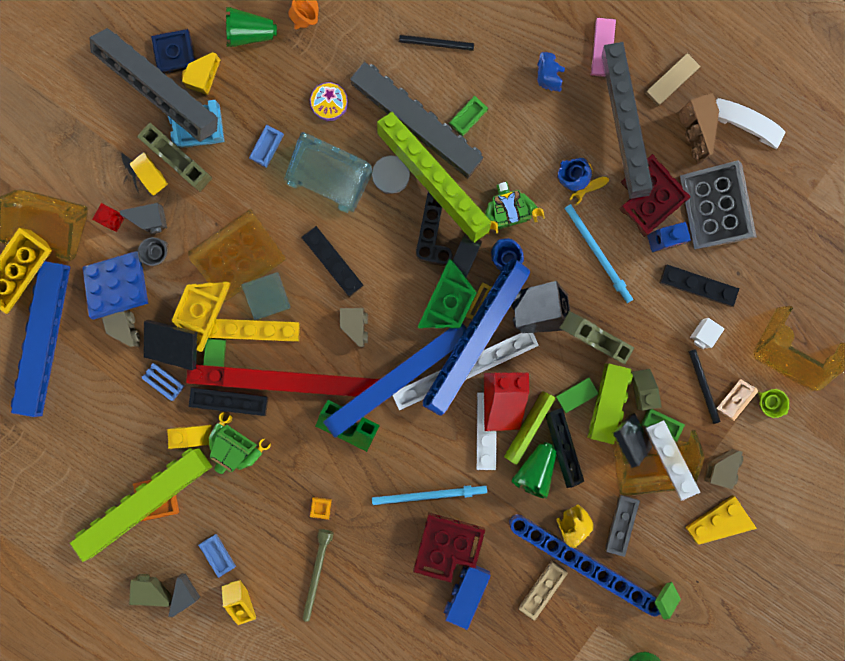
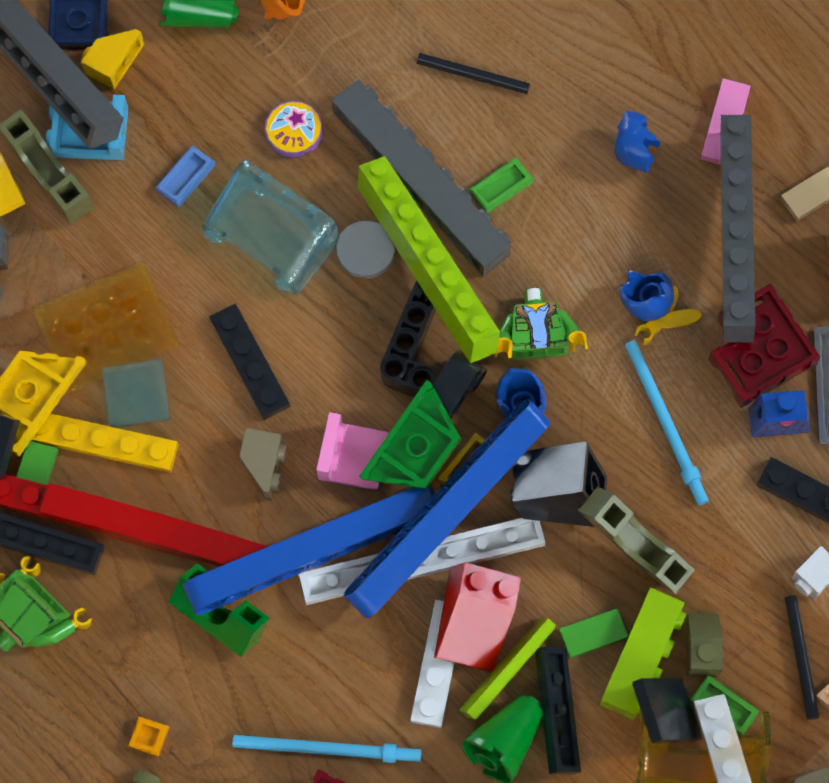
camera: 15 degrees right, 15 degrees down
none -> bright pink bracket [316,412,389,491]

